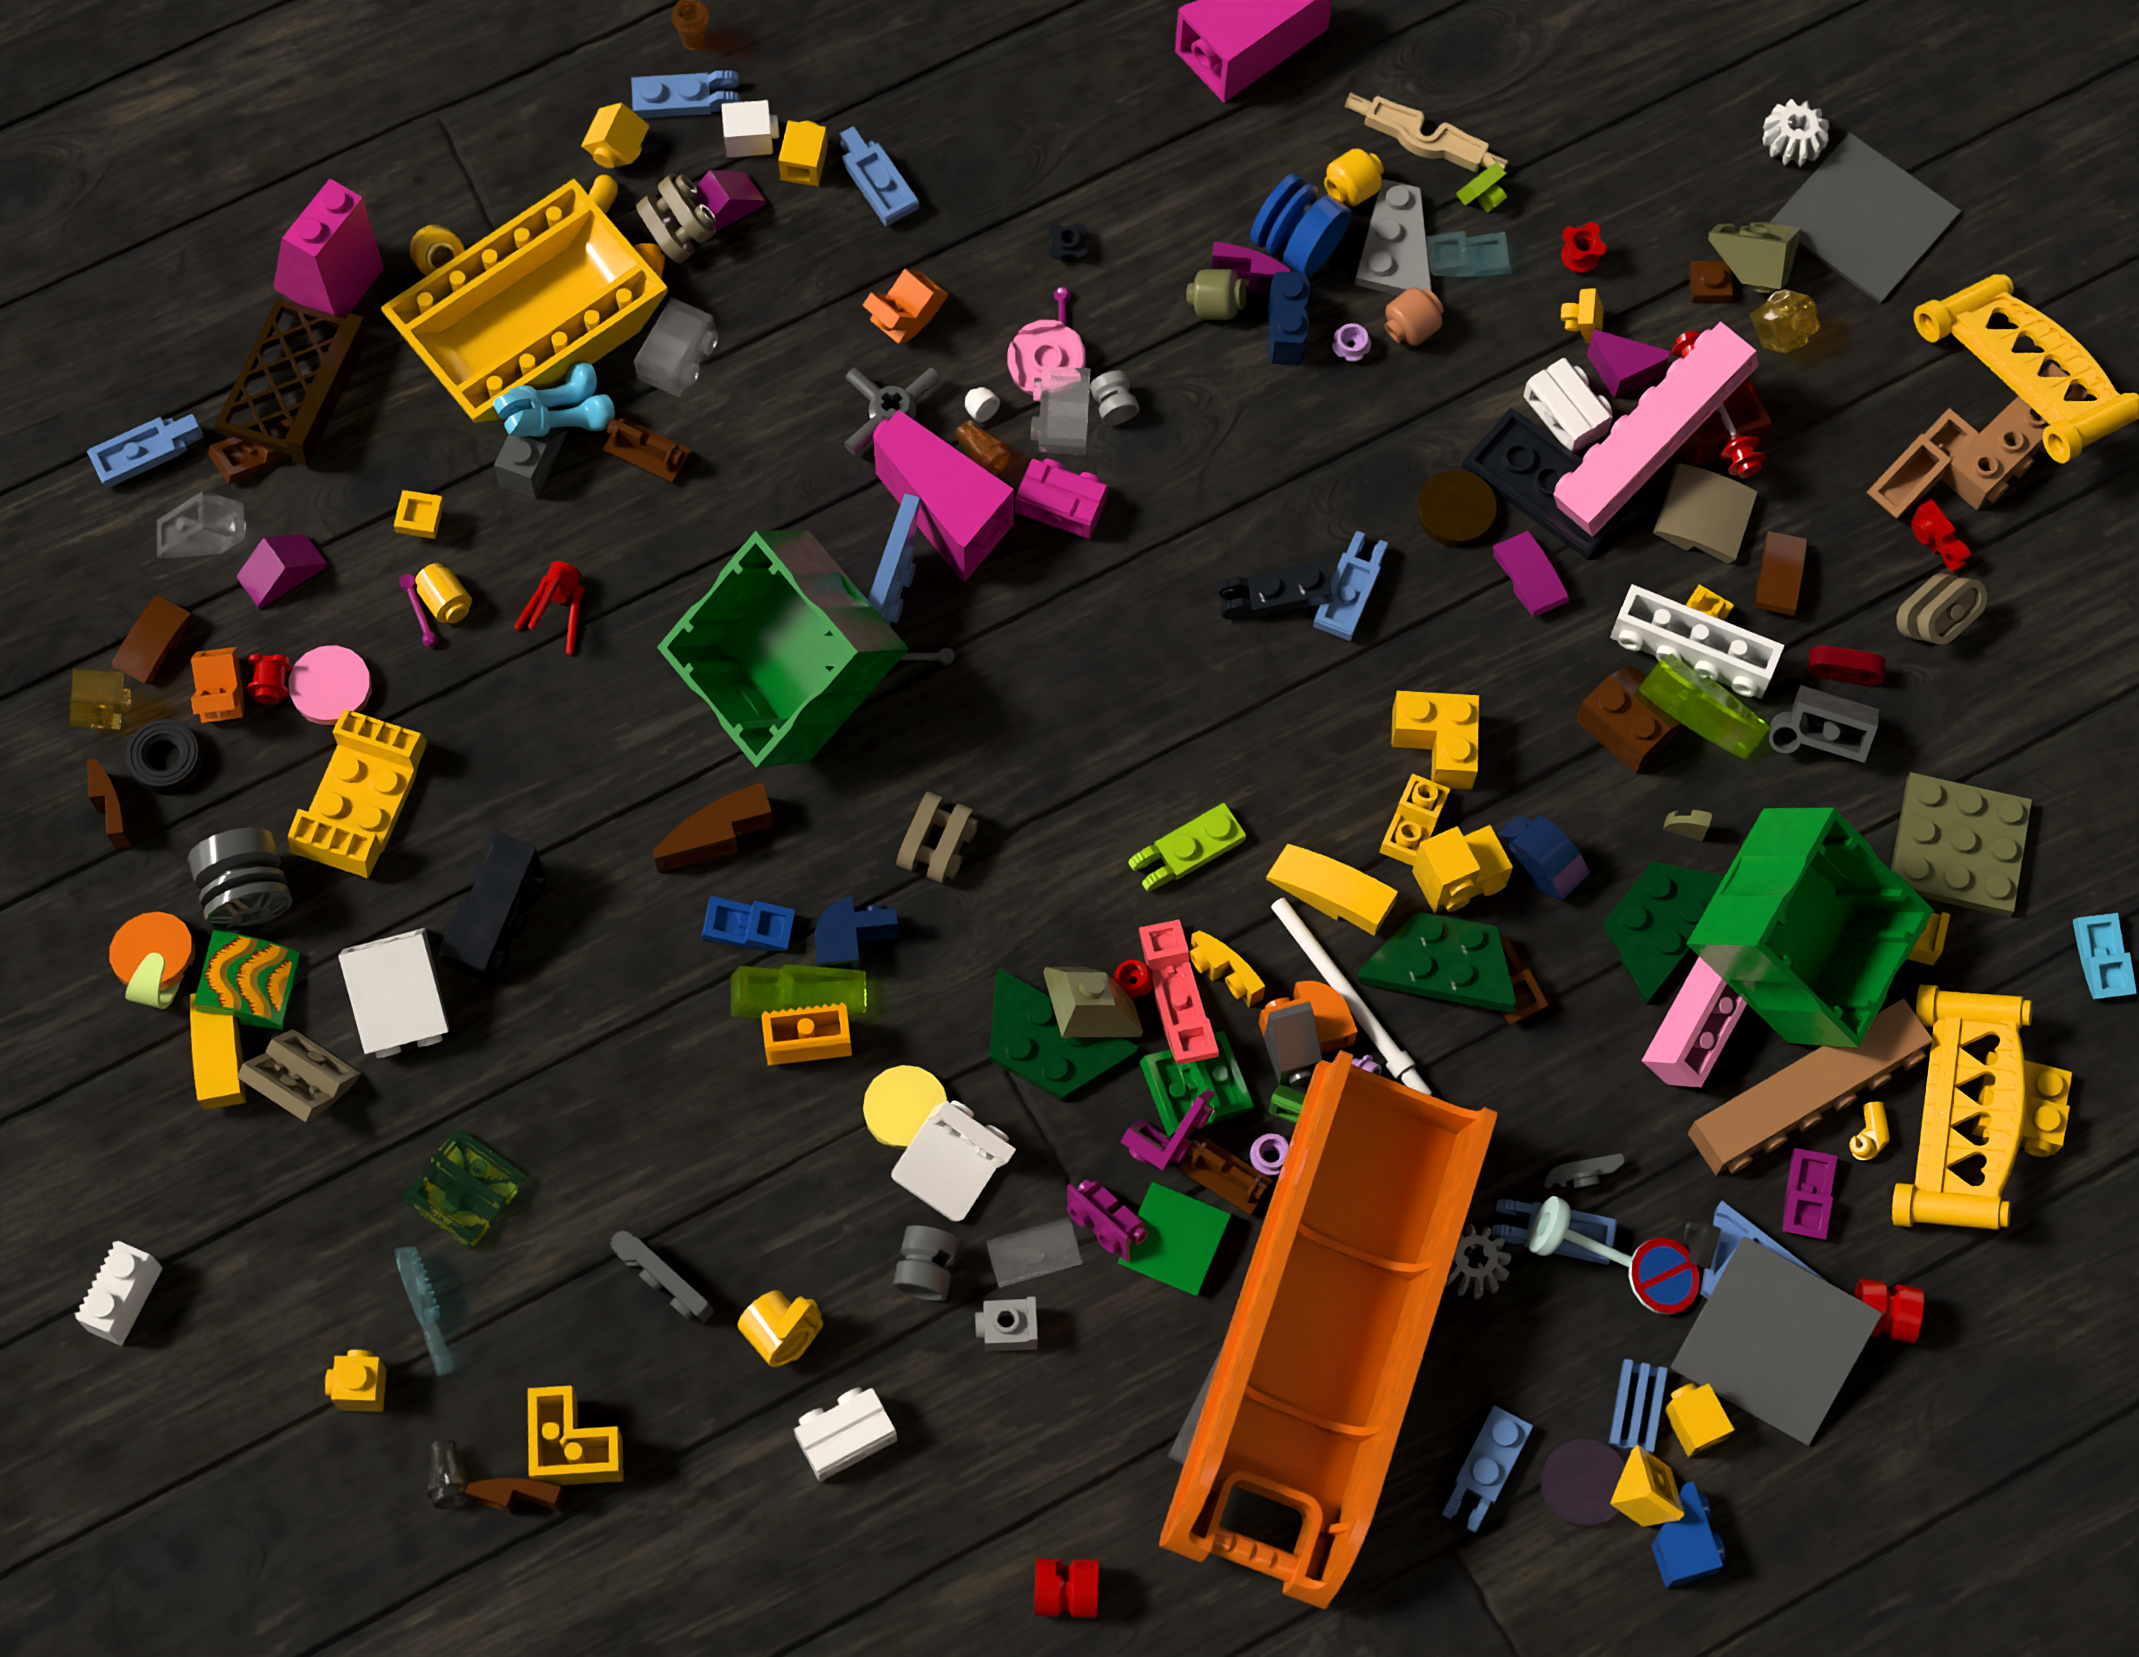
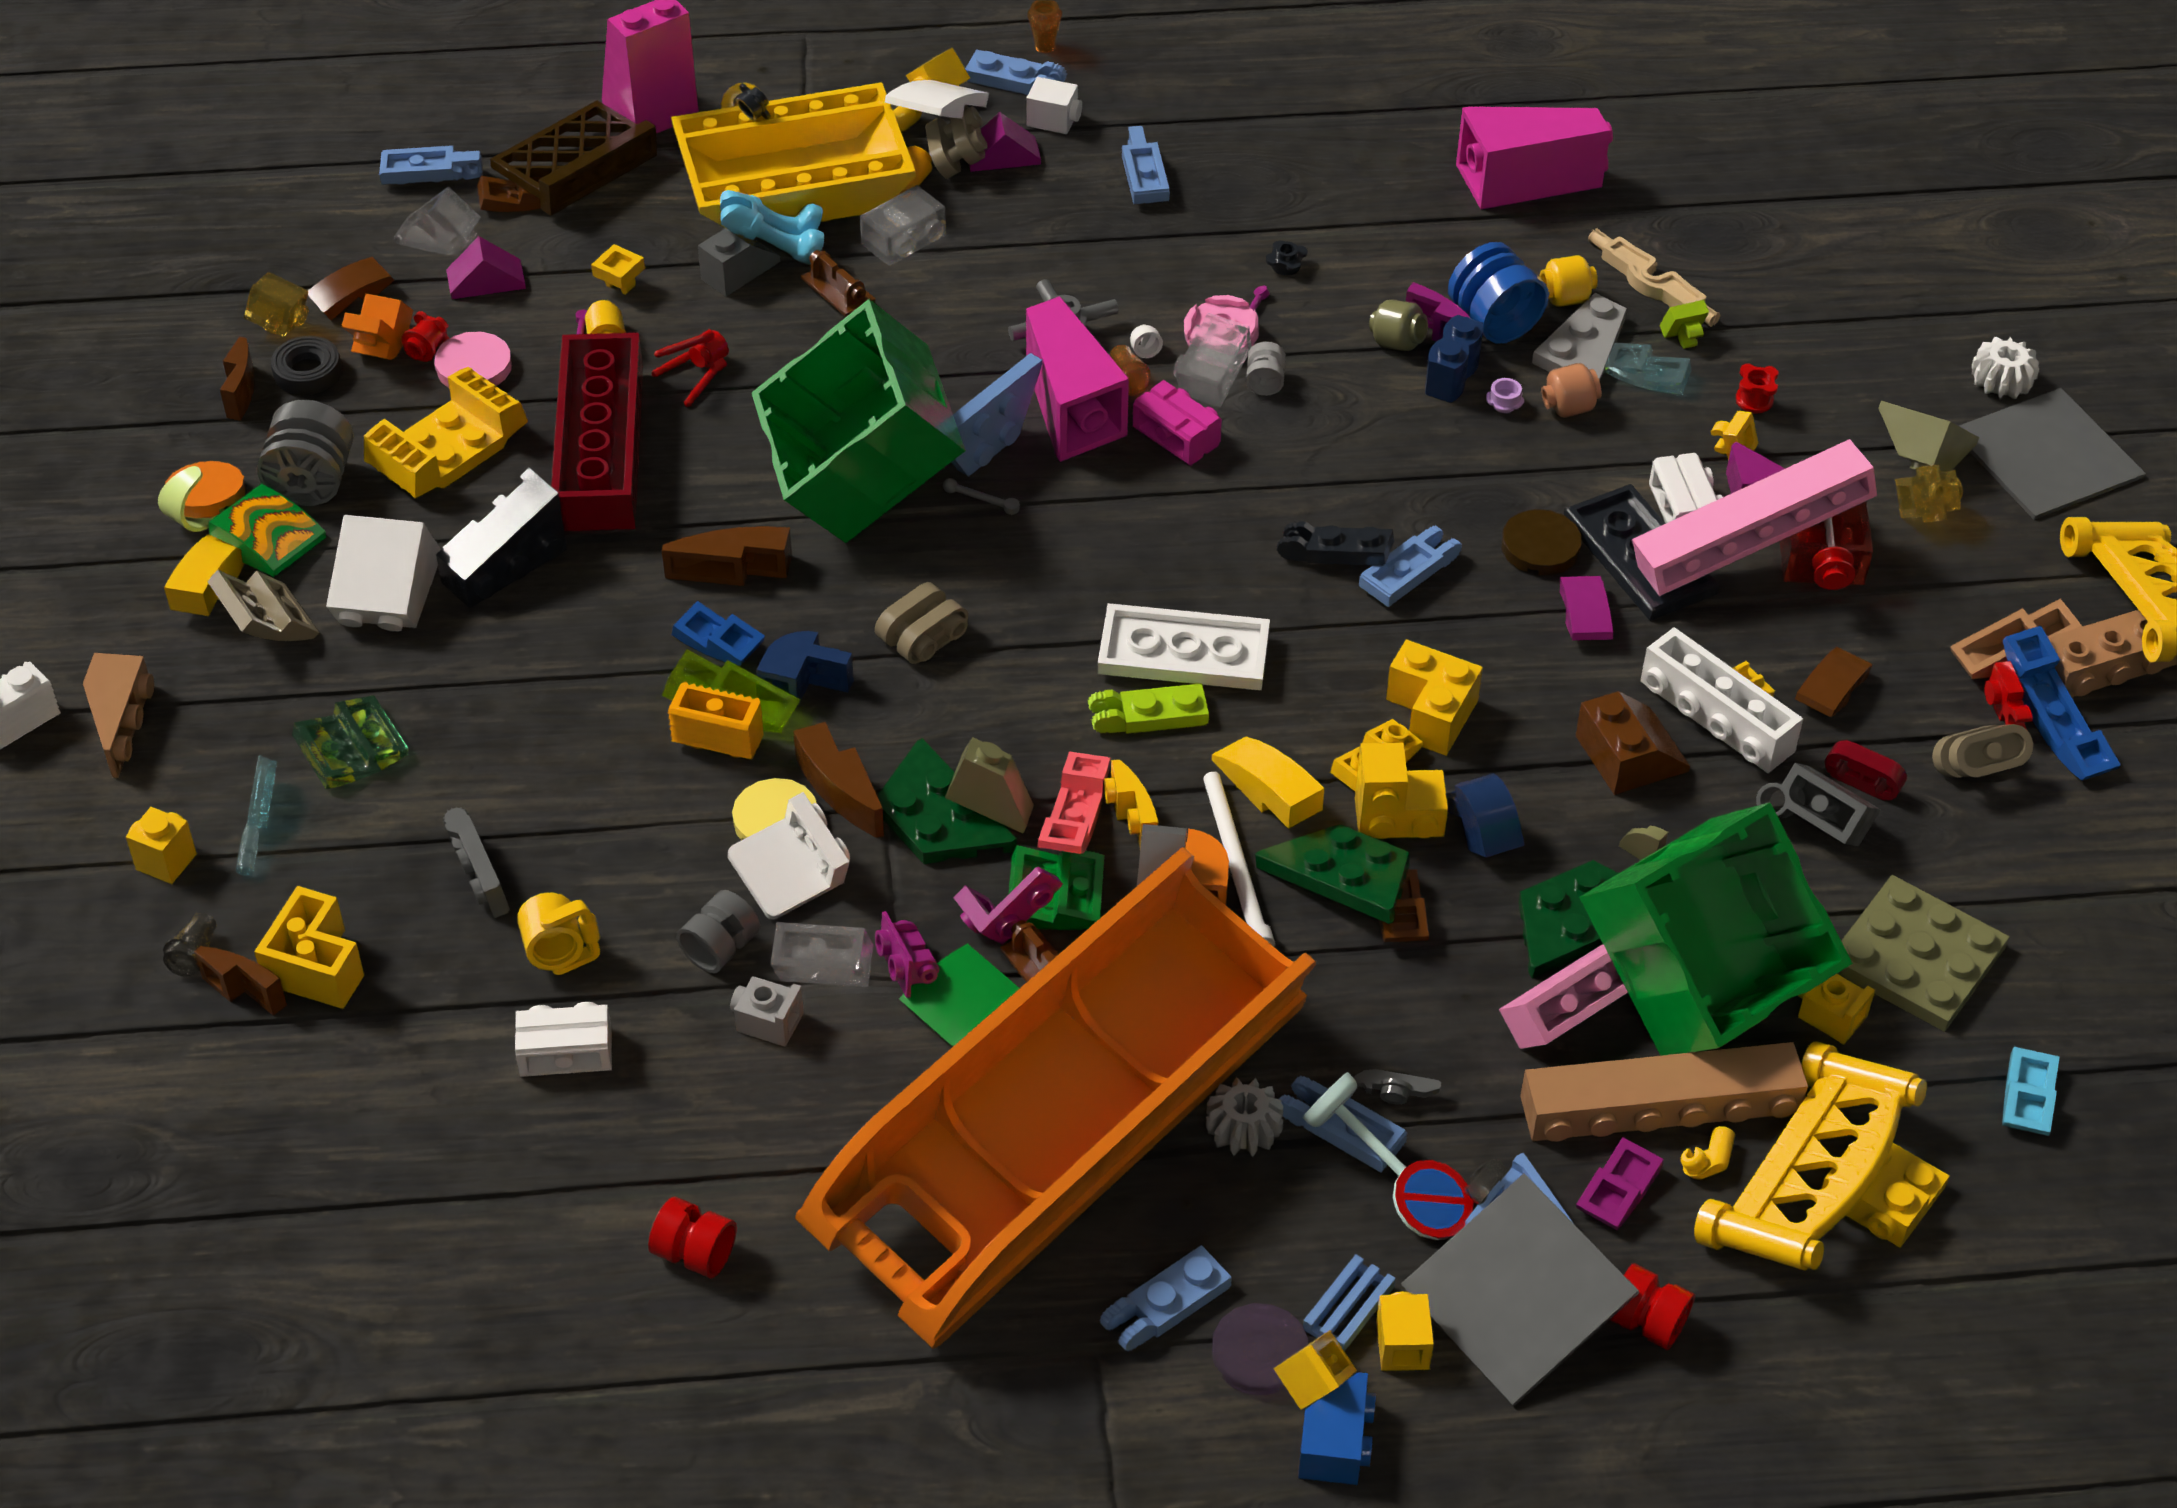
camera: 25 degrees right, 20 degrees down
yellow brick [778,121,828,187] -> none
orange brick [862,269,949,344] -> none
red plate [1113,960,1154,1000] -> none
clear neon green slope [1638,653,1771,759] -> none
dark tan slope [1653,463,1757,564] -> none
reddish brown plate [1688,261,1733,303] -> none
none -> medium nougat slope [83,653,154,778]
none -> dark red brick [551,333,643,531]
none -> black plate [736,83,771,121]
none -> reddish brown slope [793,722,884,838]
none -> white slope [884,80,989,119]
none -> white plate [1097,603,1270,690]
none -> blue slope [2003,626,2121,781]

